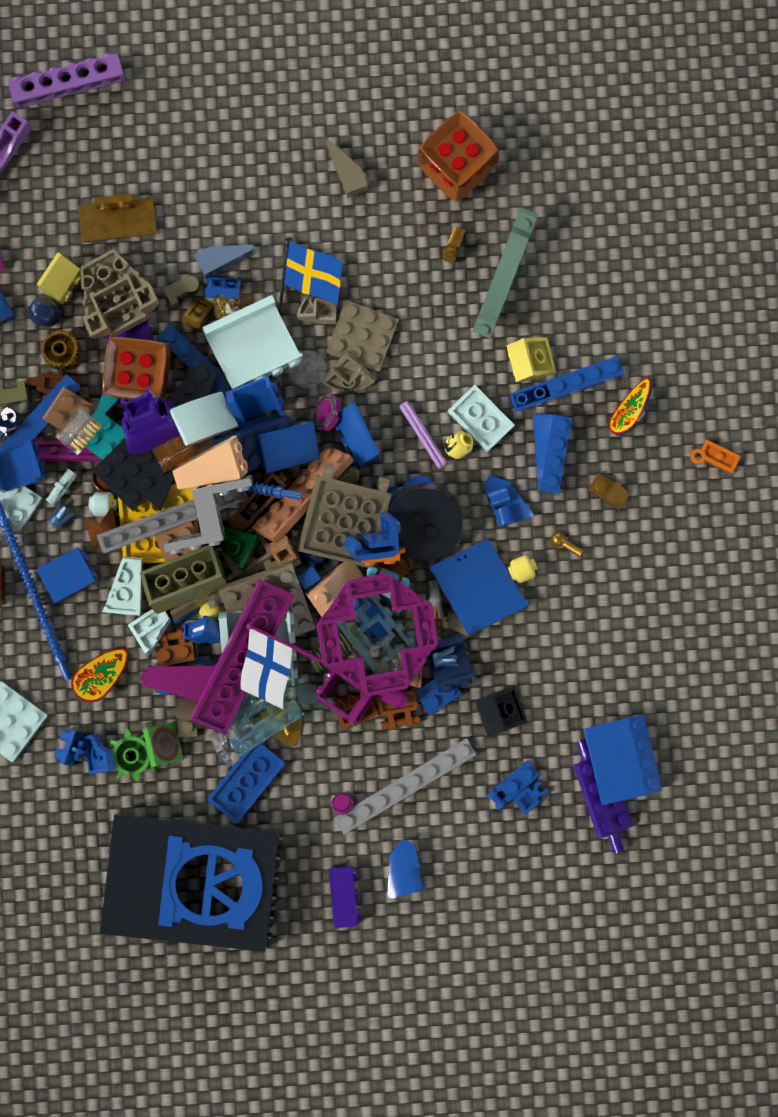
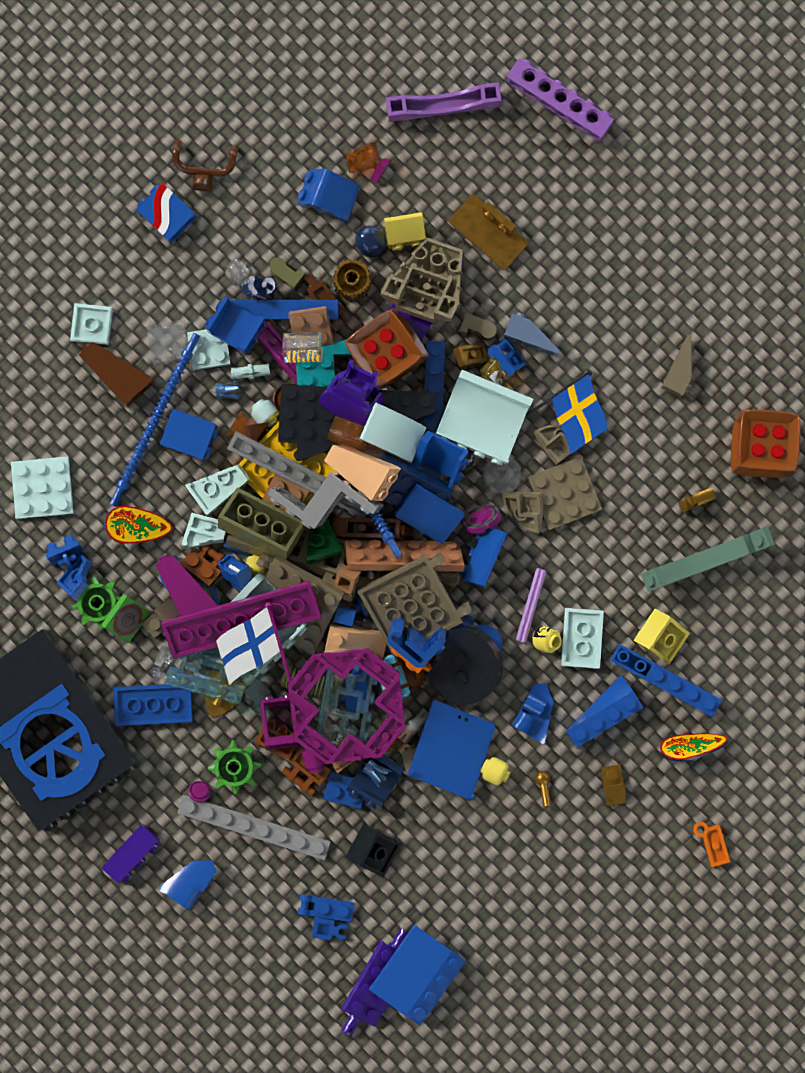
camera: 55 degrees right, 0 degrees up
none -> bright green brick [208,740,261,794]

